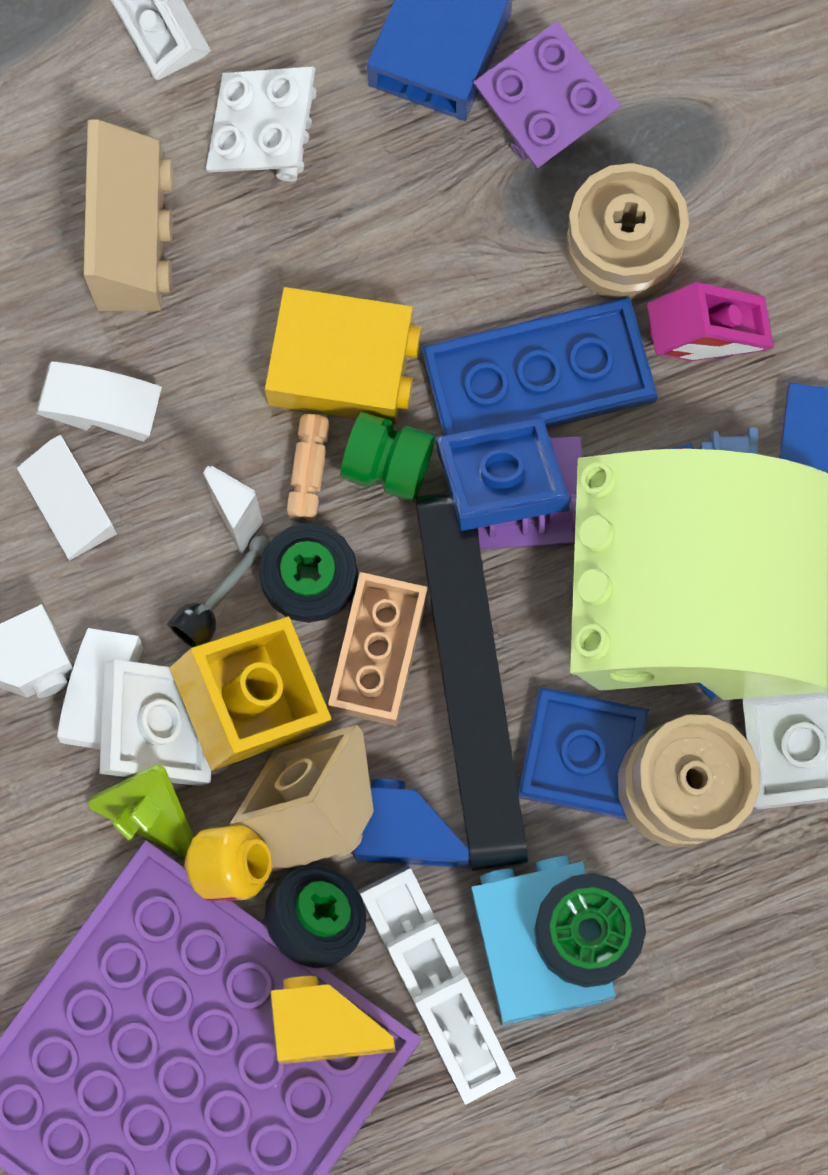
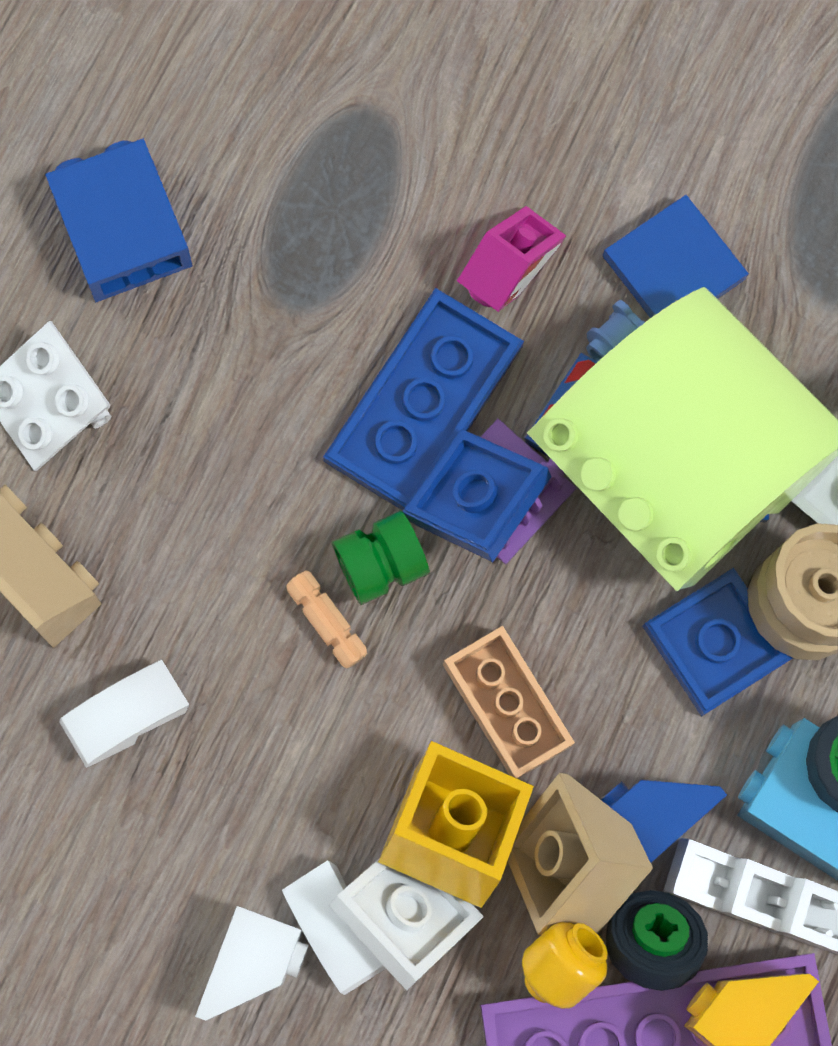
camera: 55 degrees left, 0 degrees up
white slope [17,434,117,561] -> none
lime piece [88,764,194,859] -> none
hinge [167,535,270,648] -> none
white slope [203,466,263,554] -> none
black wheel [259,523,358,623] -> none
yellow brick [265,287,422,425] -> none
black beam [416,492,528,871] -> none
medium lavender hinge [473,21,621,169] -> none
tan wheel [566,163,689,300] -> none

